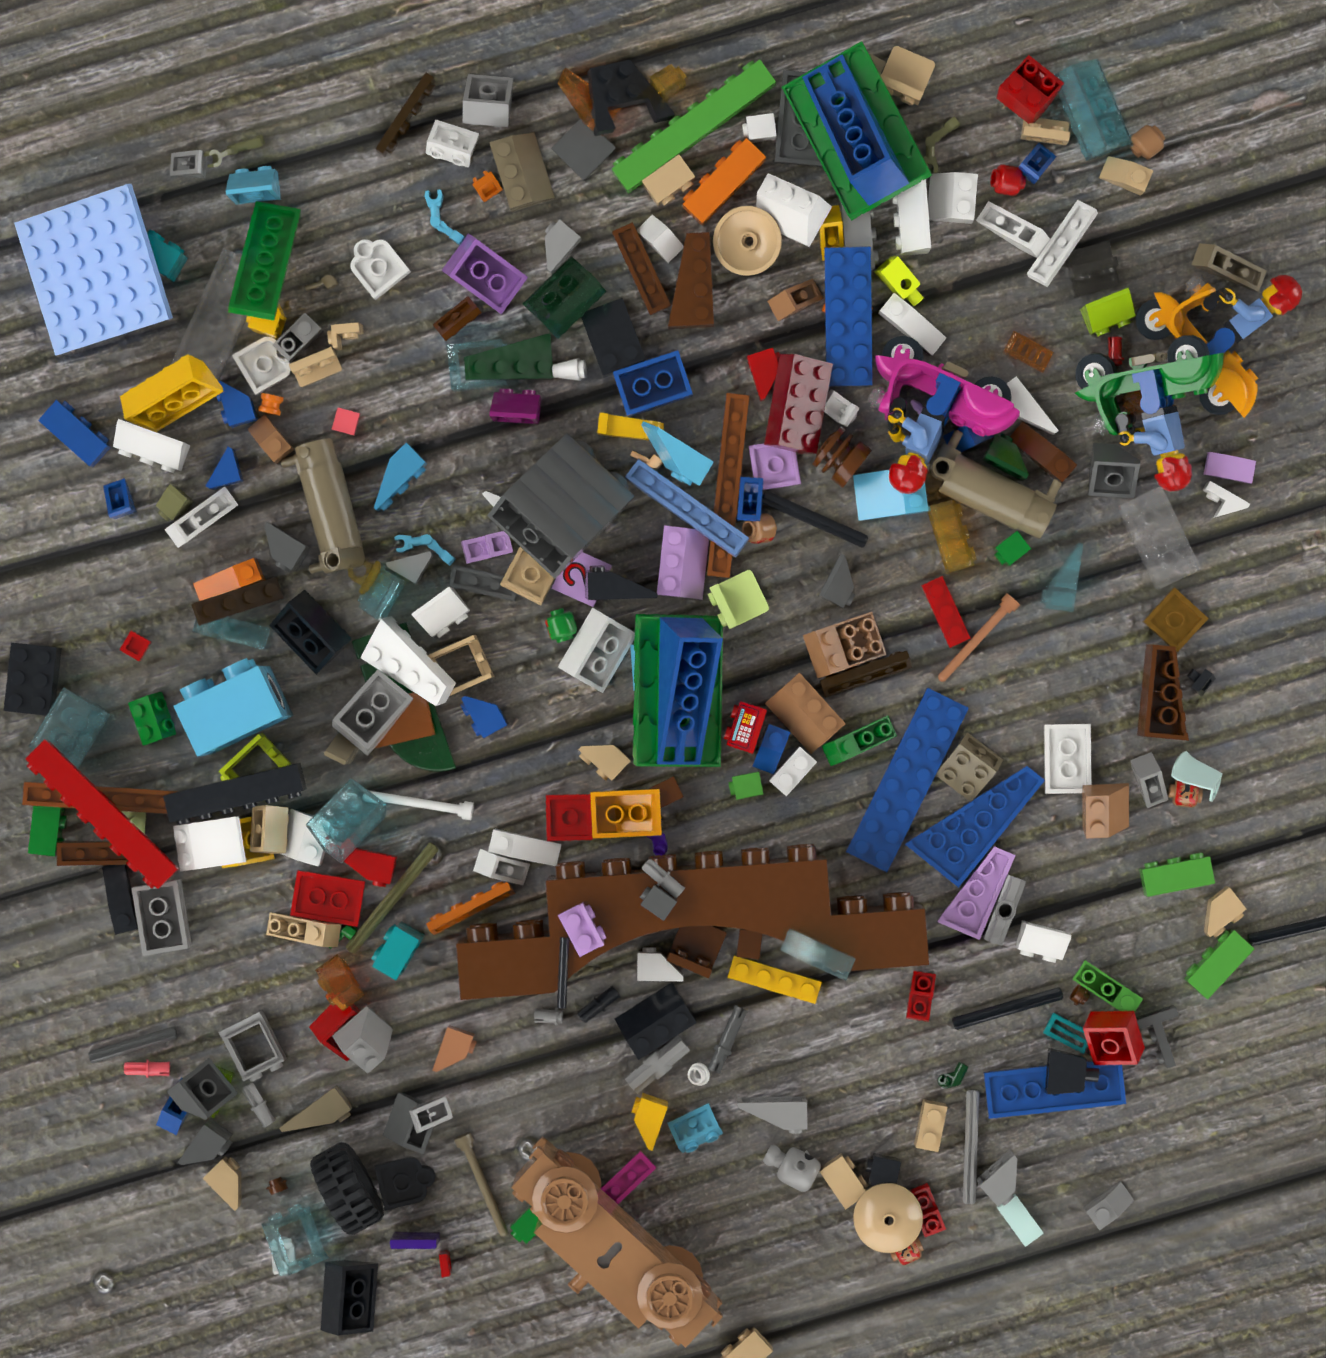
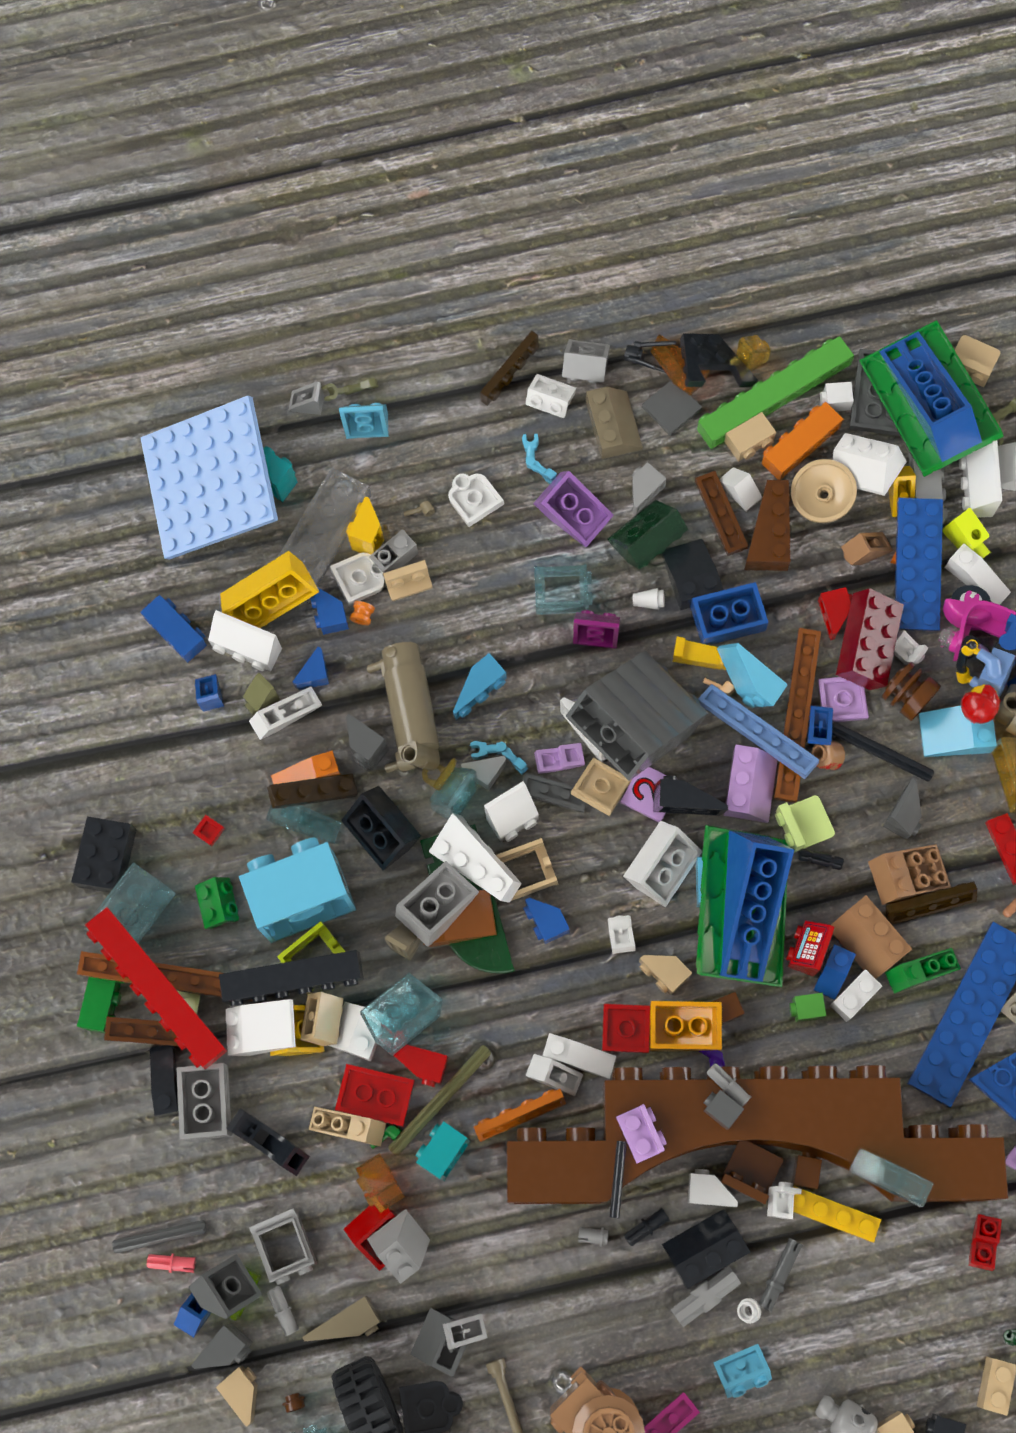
camera: 10 degrees right, 15 degrees down
green plate [228,201,301,320] -> none
medium nougat slope [247,414,294,464] -> none
tan bracket [327,322,364,350] -> none
coral tile [332,408,360,436] -> none
white piece [364,791,474,820] -> none
nougat slope [432,1025,477,1072] -> none
reddish brown plate [433,296,482,341] -> none
dark green wing [464,333,554,380] -> none
orange tile [472,170,503,202] -> none
green head [545,608,578,643] -> none
yellow slope [631,1092,668,1151] -> none
light grey slope [737,1096,807,1134] -> none
none -> black arch [227,1108,310,1176]
none -> white bracket [608,915,635,954]
none -> black plant [624,341,677,374]
none -> white bracket [767,1182,802,1220]
none -> black axle [798,848,844,870]

